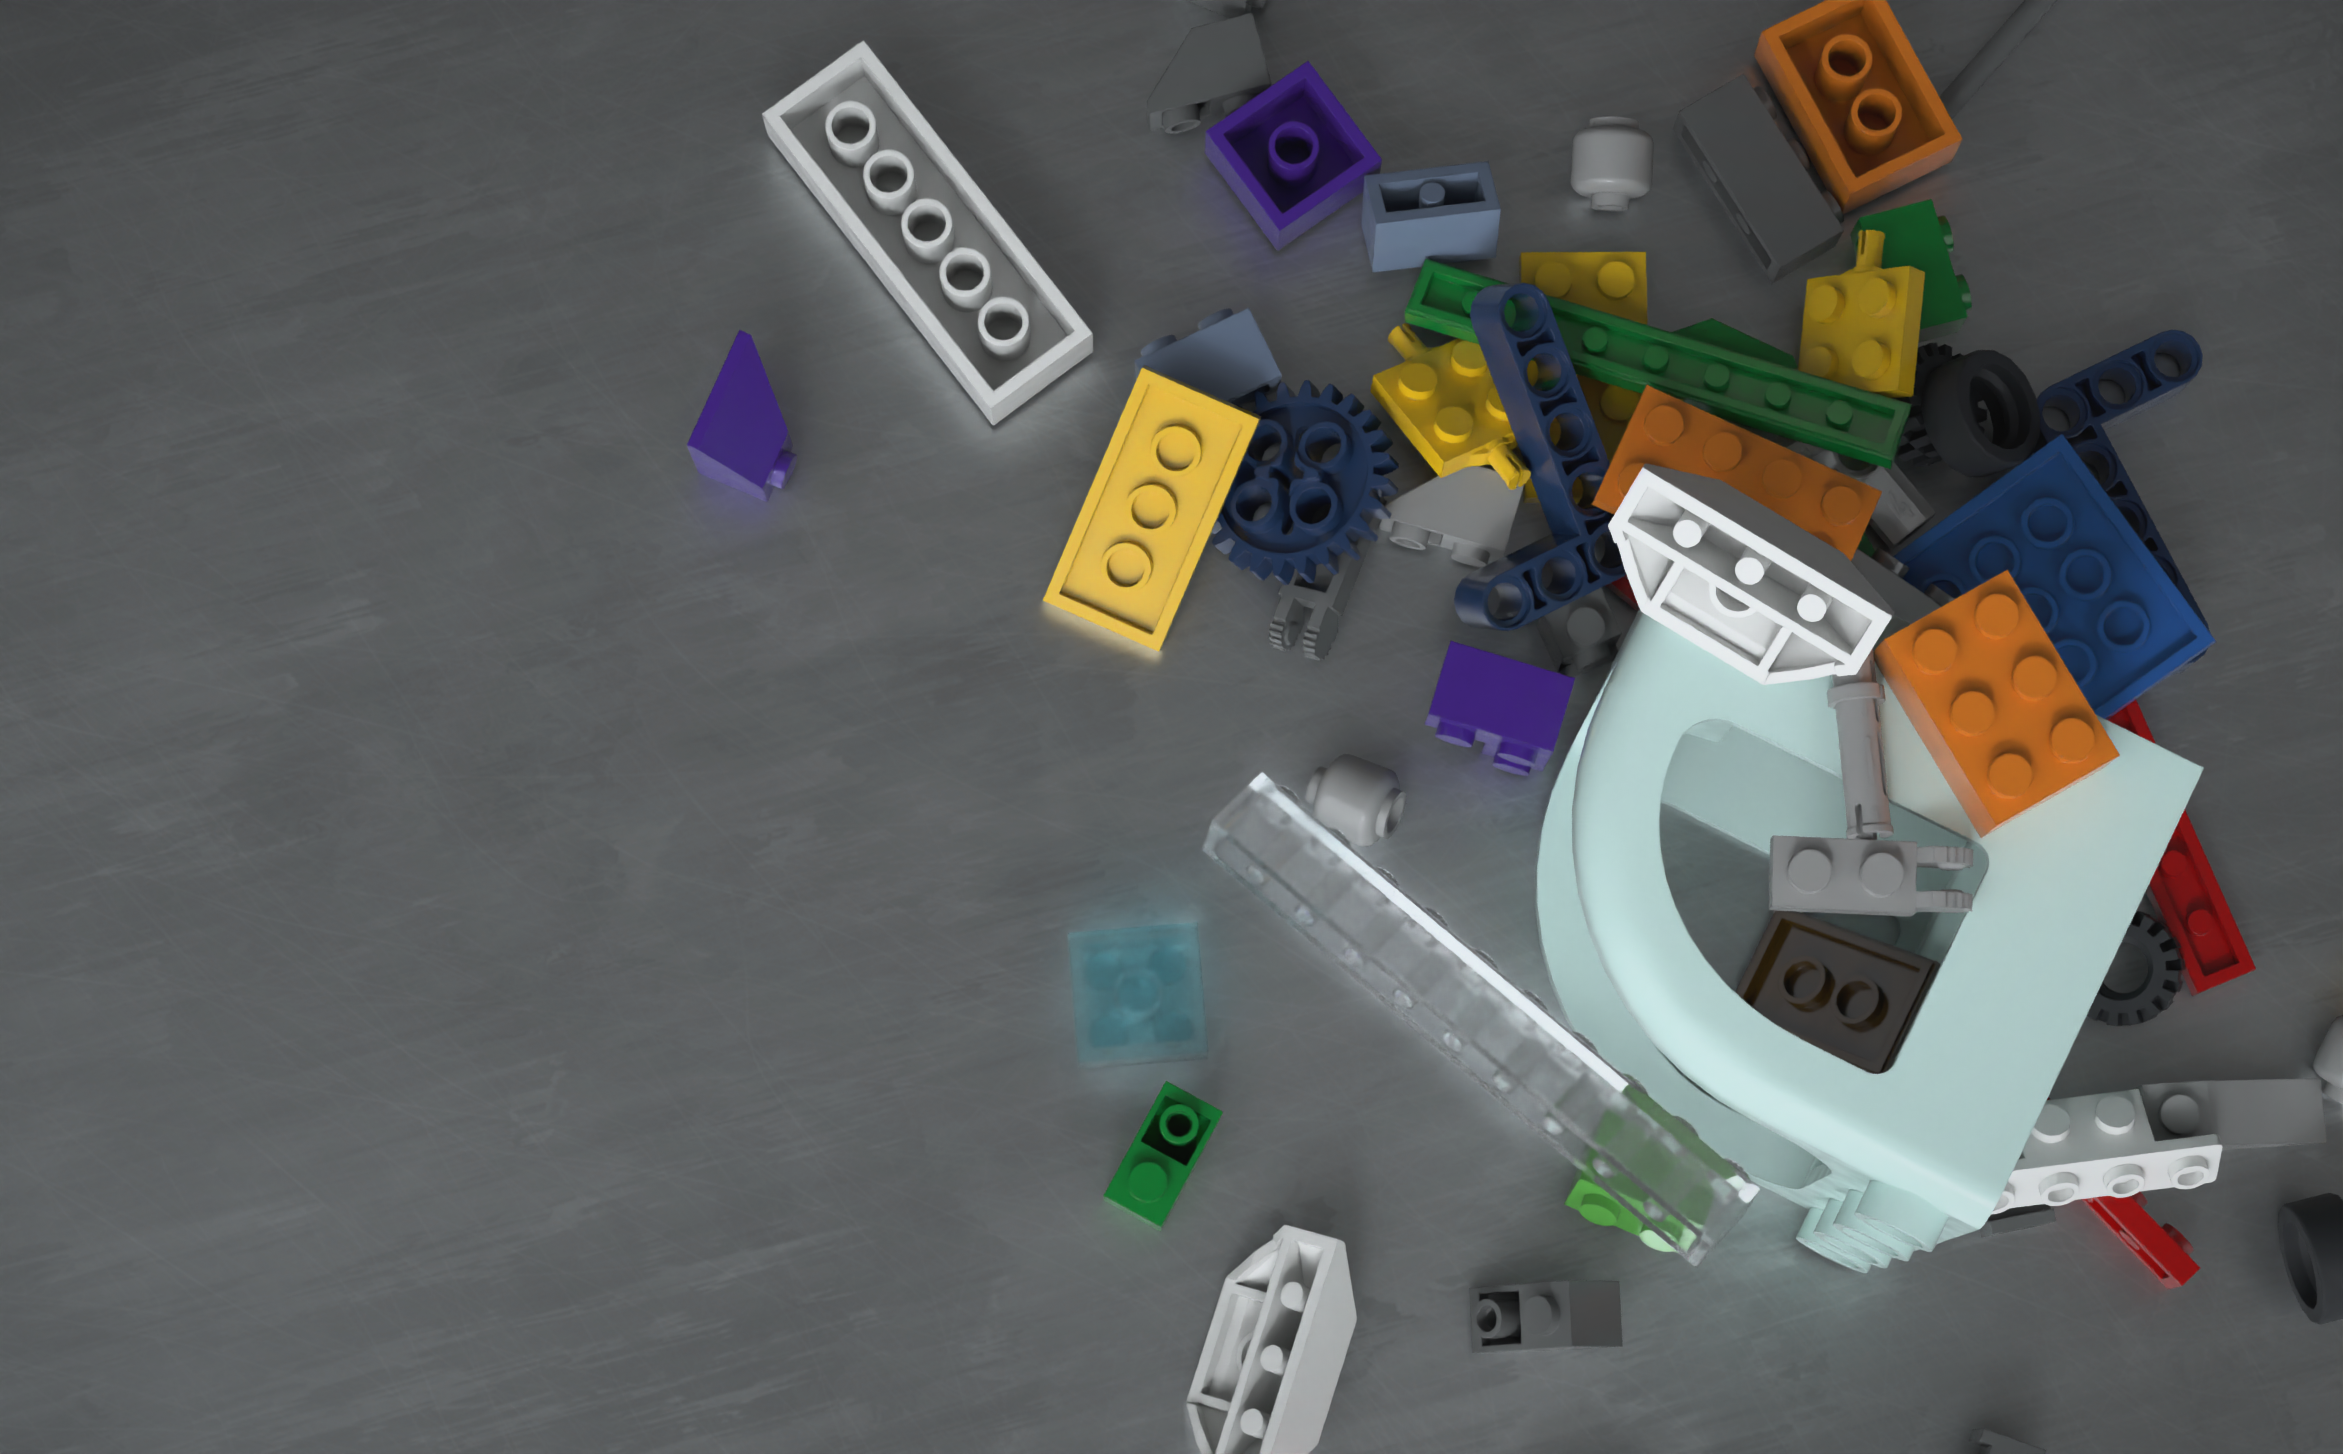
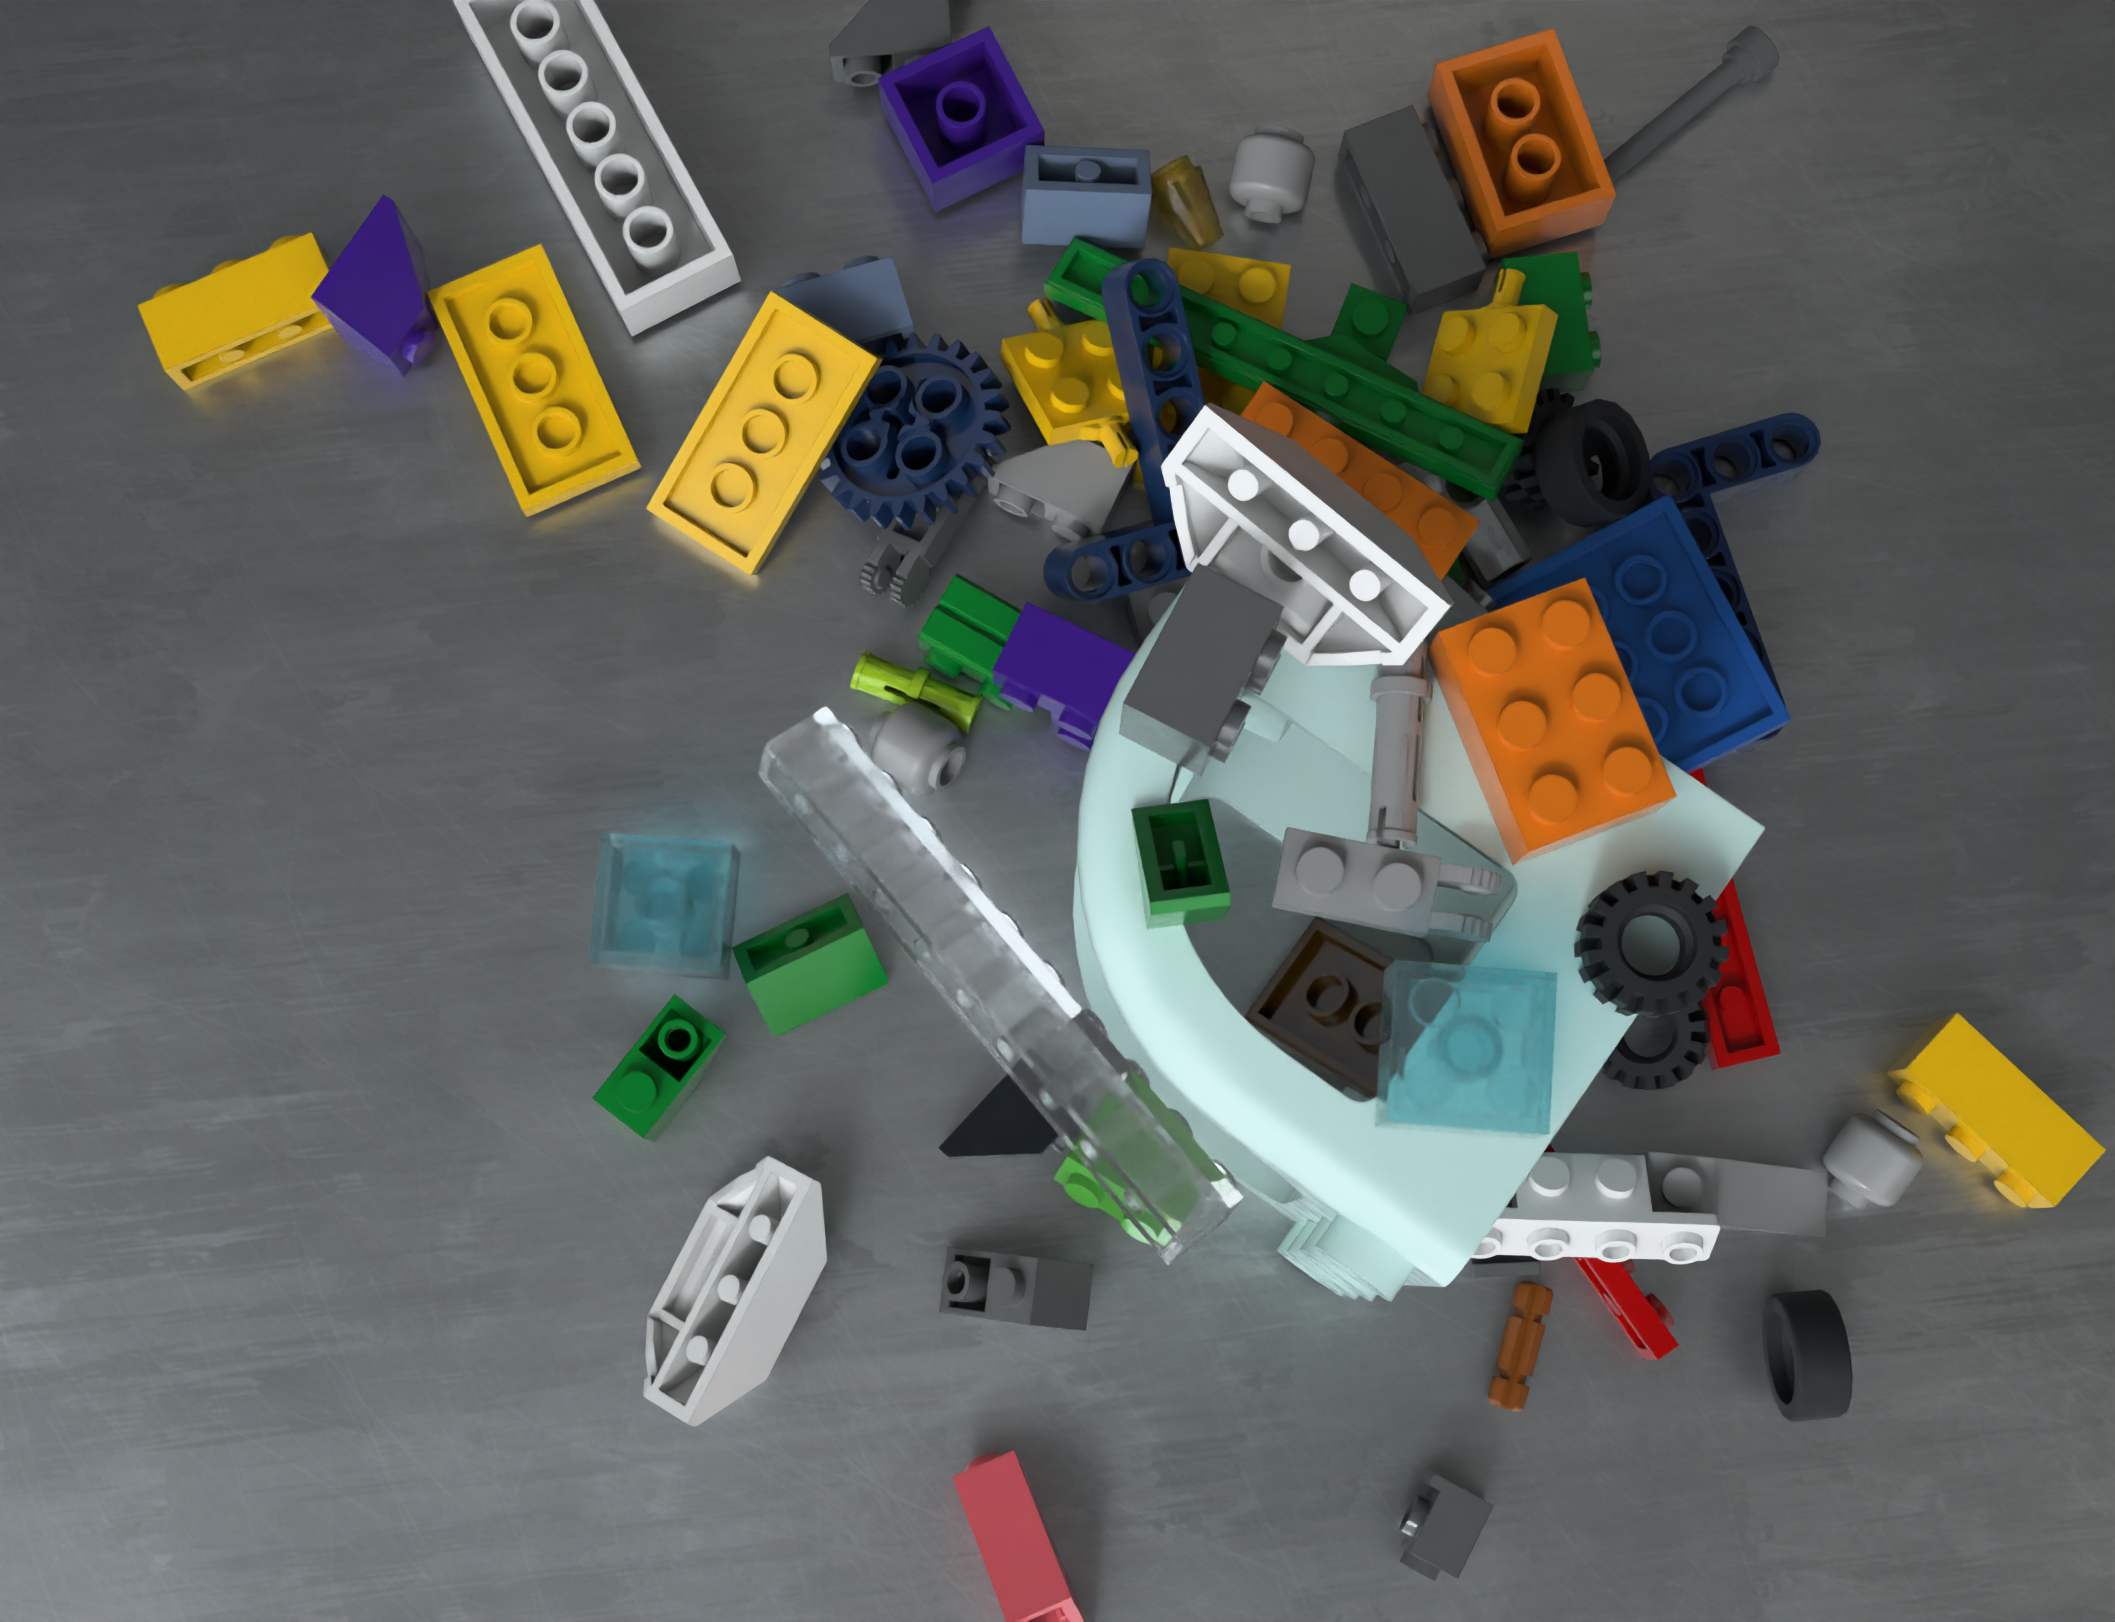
camera: 10 degrees right, 0 degrees up
none -> yellow brick [137,232,333,391]
none -> yellow plate [427,243,642,517]
none -> green panel [732,893,888,1036]
none -> lime pin [850,650,983,734]
none -> green brick [918,573,1022,711]
none -> black slope [939,1052,1086,1159]
none -> dark grey brick [1119,563,1288,776]
none -> green slope [1131,799,1231,929]
none -> clear yellow cone [1151,155,1225,251]
none -> green plate [1330,283,1409,362]
none -> clear light blue brick [1375,960,1557,1139]
none -> dark orange axle [1488,1281,1553,1412]
none -> black tyre [1574,871,1730,1019]

